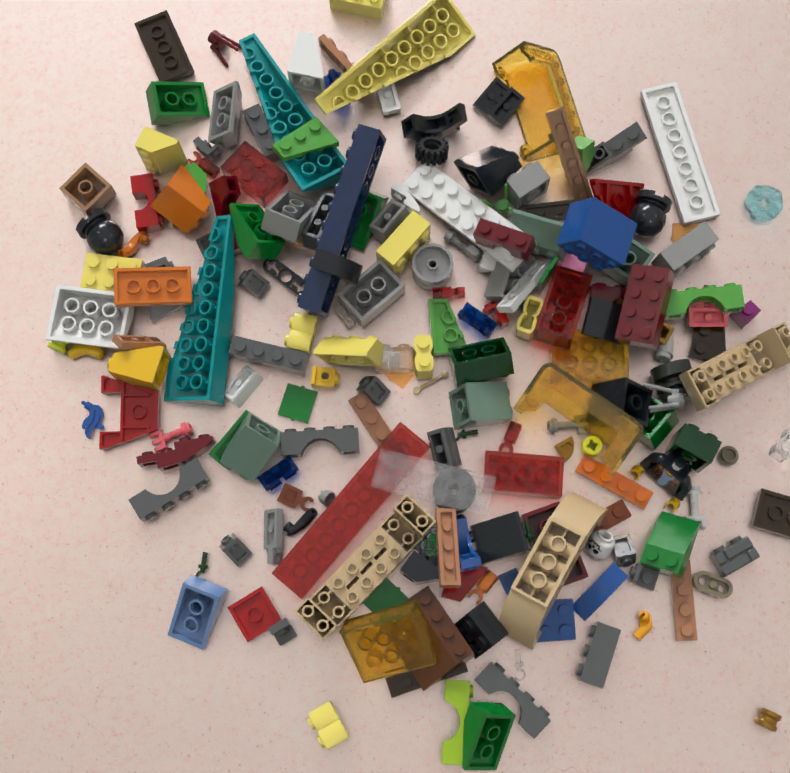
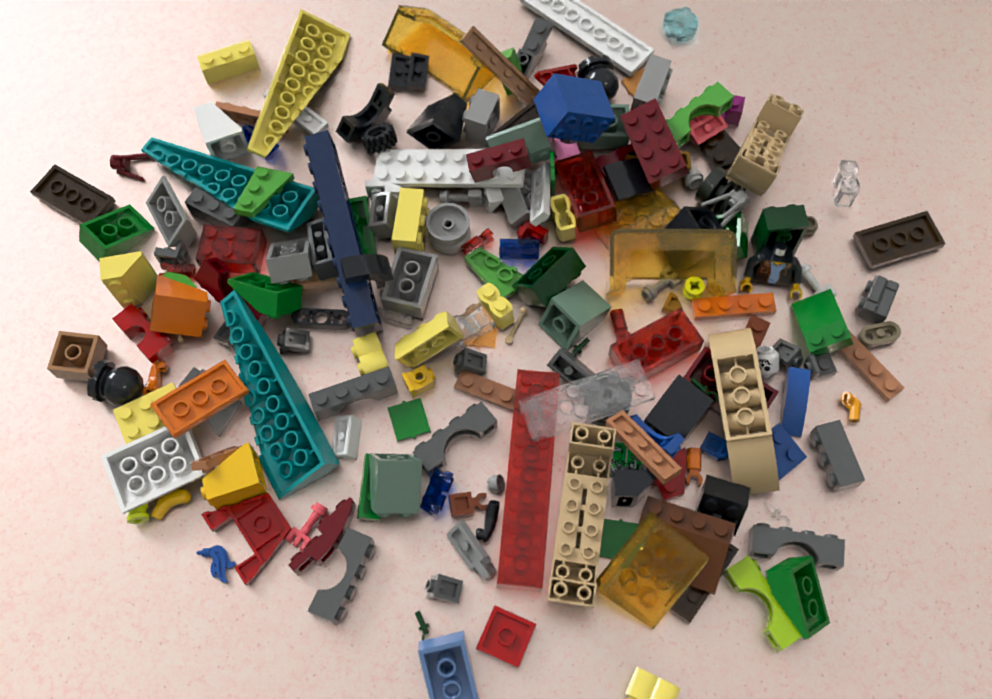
camera: 35 degrees left, 10 degrees down
dark grey bracket [268,617,297,646] -> none
bright green plant [482,184,512,217] -> none

